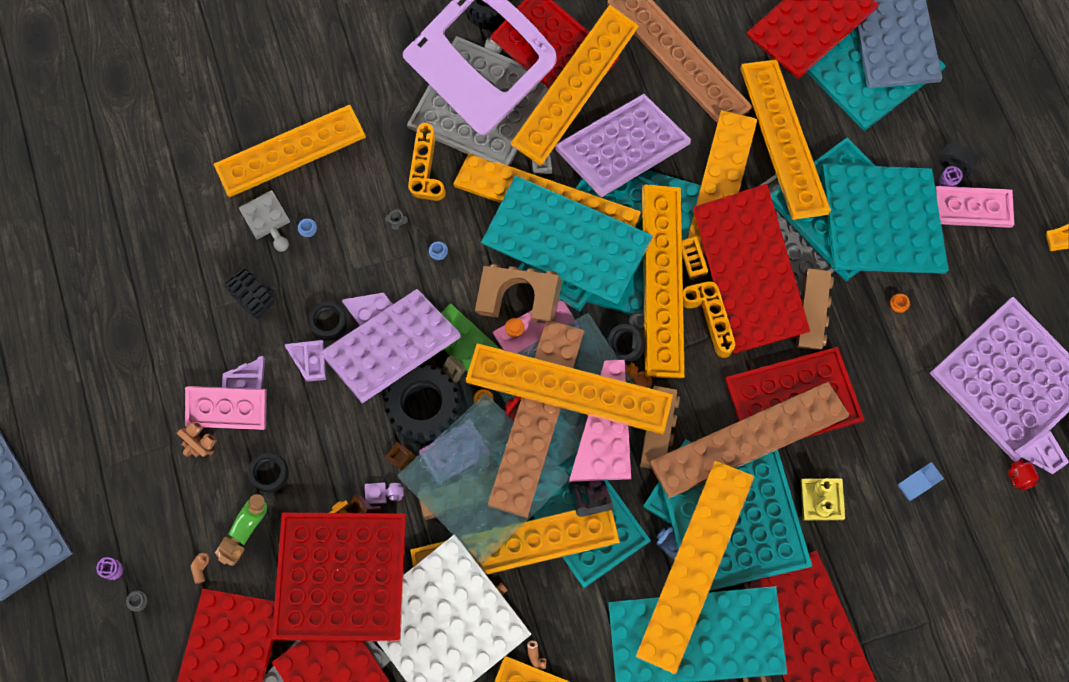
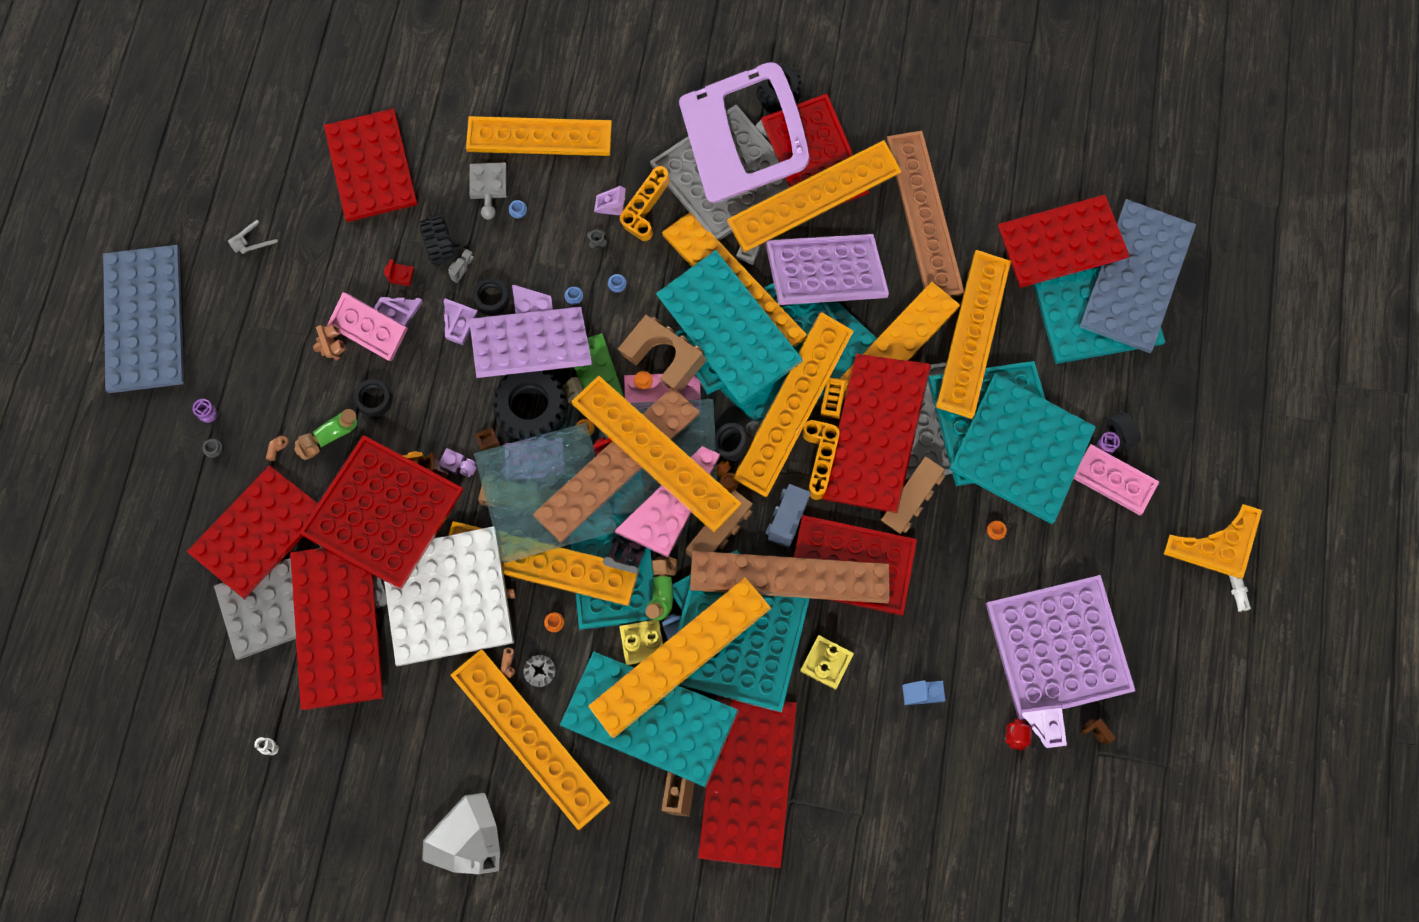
camera: 25 degrees right, 0 degrees up
none -> light grey plant [228,220,278,254]
none -> red plate [324,109,418,222]
none -> red bracket [384,259,415,286]
none -> light grey plate [448,249,474,283]
none -> light grey gear [523,655,556,687]
none -> orange plate [544,612,564,632]
none -> medium blue plate [565,287,583,305]
none -> lavender slope [594,186,626,215]
none -> light yellow plate [619,620,663,666]
none -> piece [646,555,677,621]
none -> sand blue wedge [766,484,811,549]

